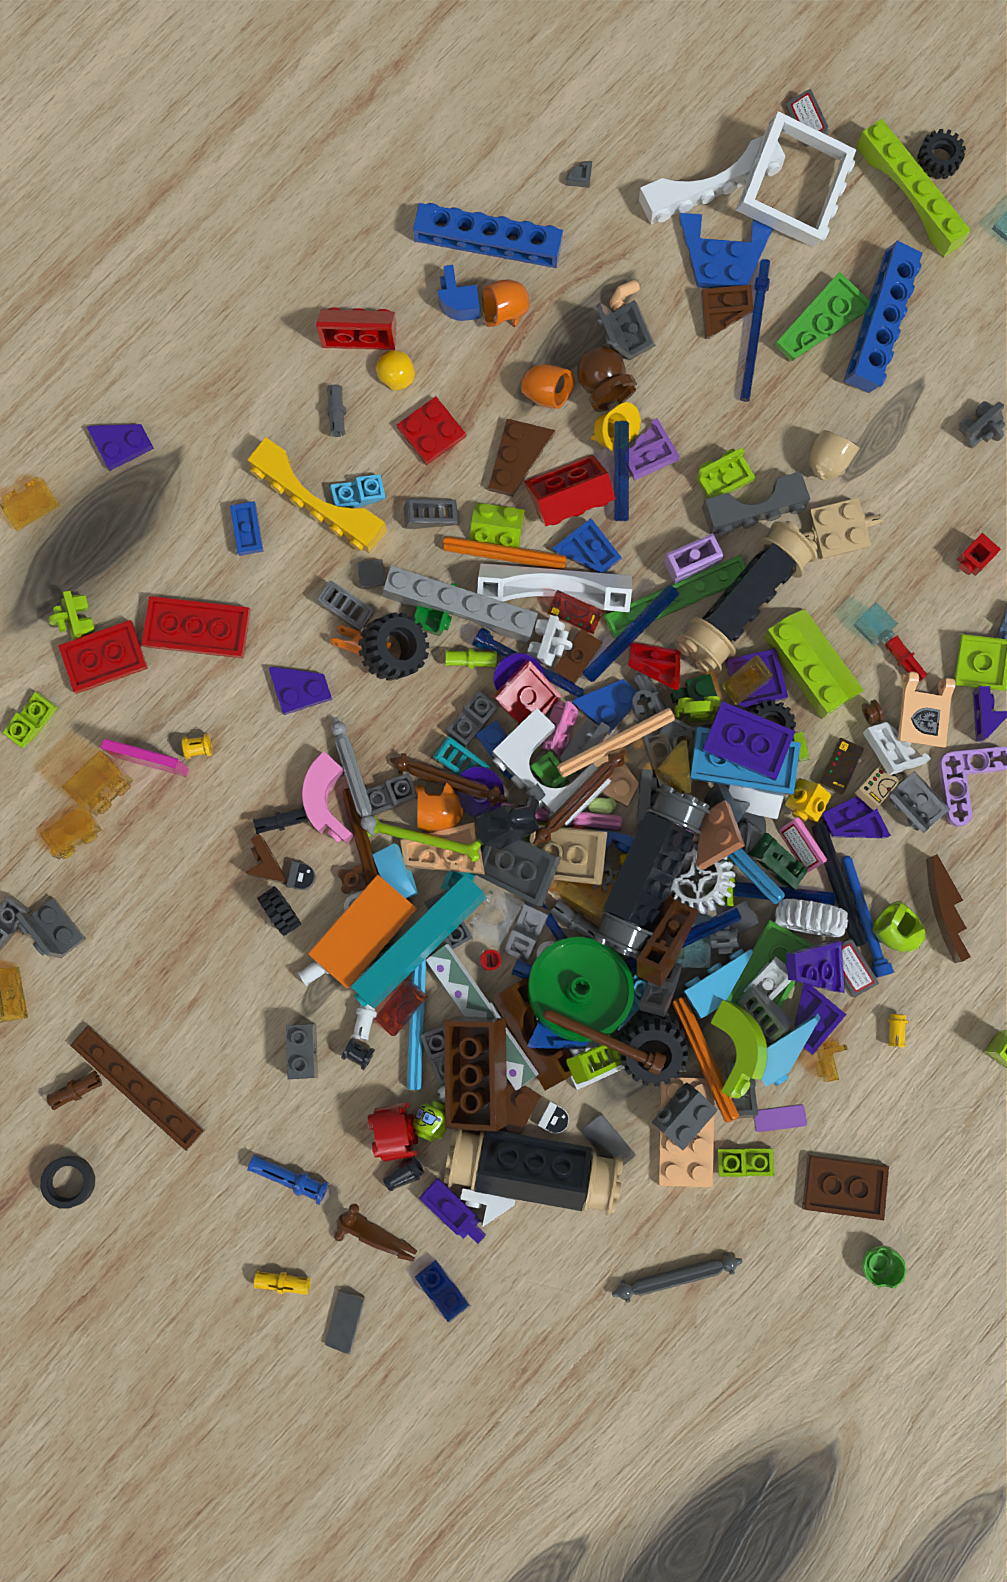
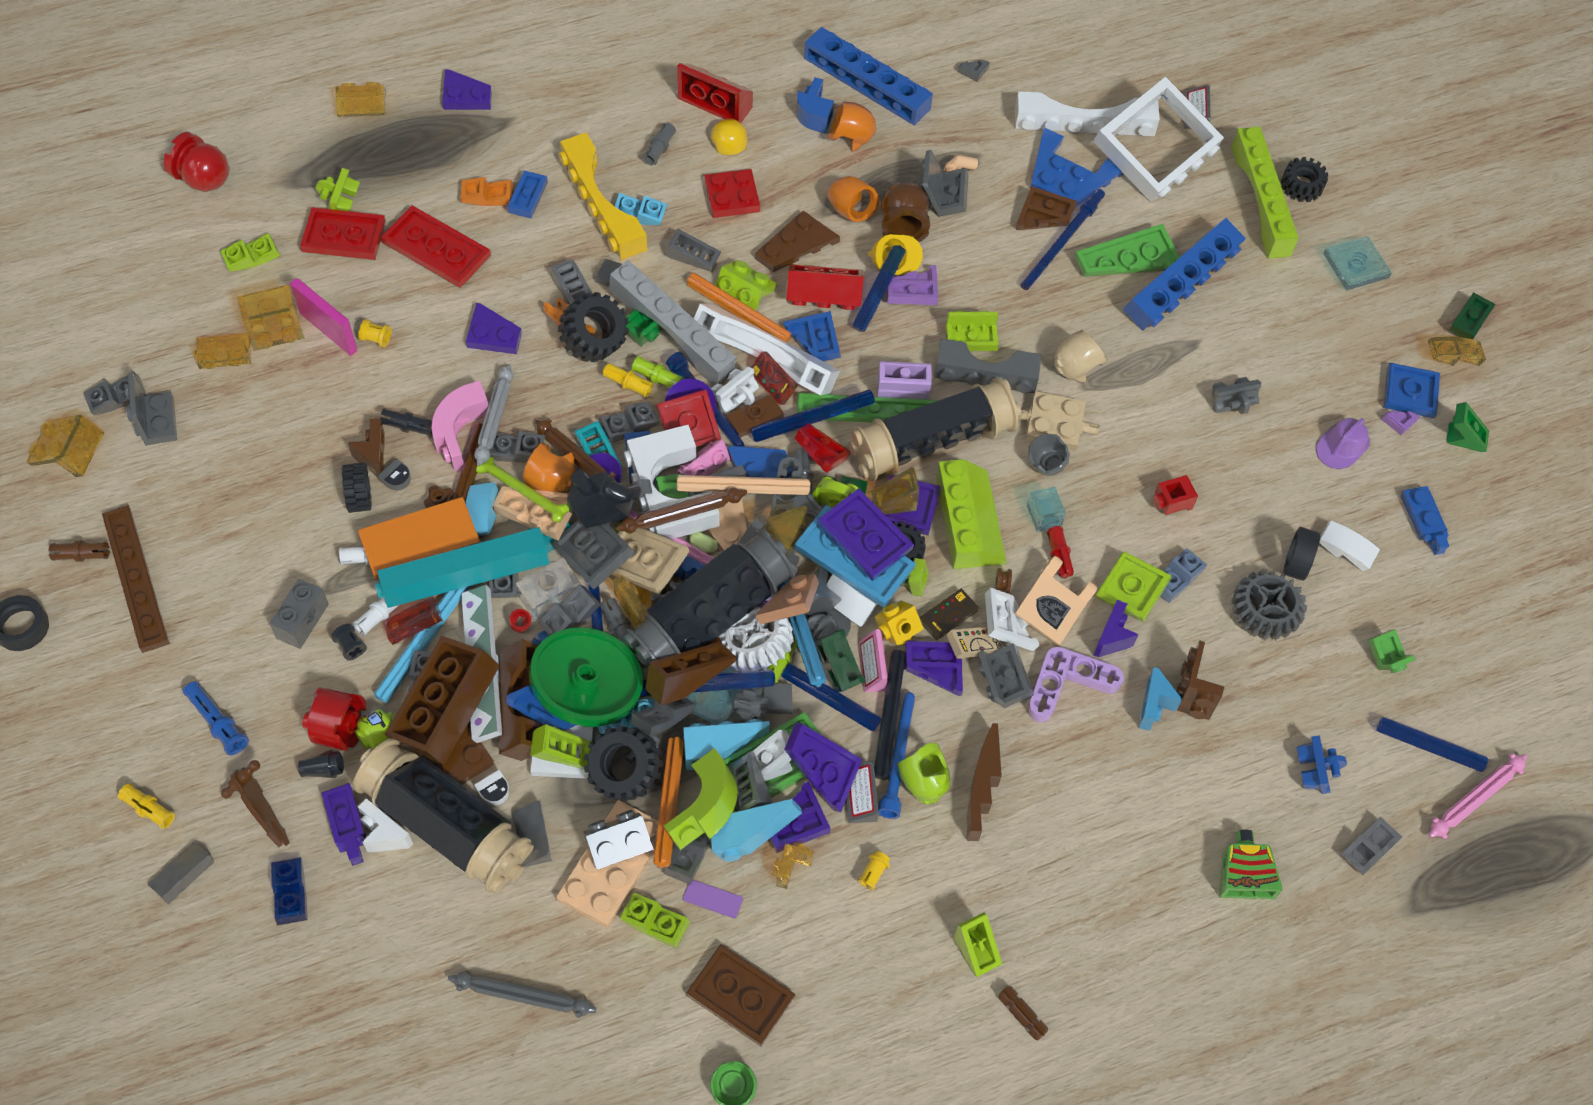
camera: 20 degrees right, 20 degrees down
reddish brown piece [543,1009,666,1075] -> none
white gear [775,899,848,937] -> none
none -> orange slope [460,177,514,206]
none -> yellow axle [602,364,653,398]
none -> dark grey hair [1028,433,1070,476]

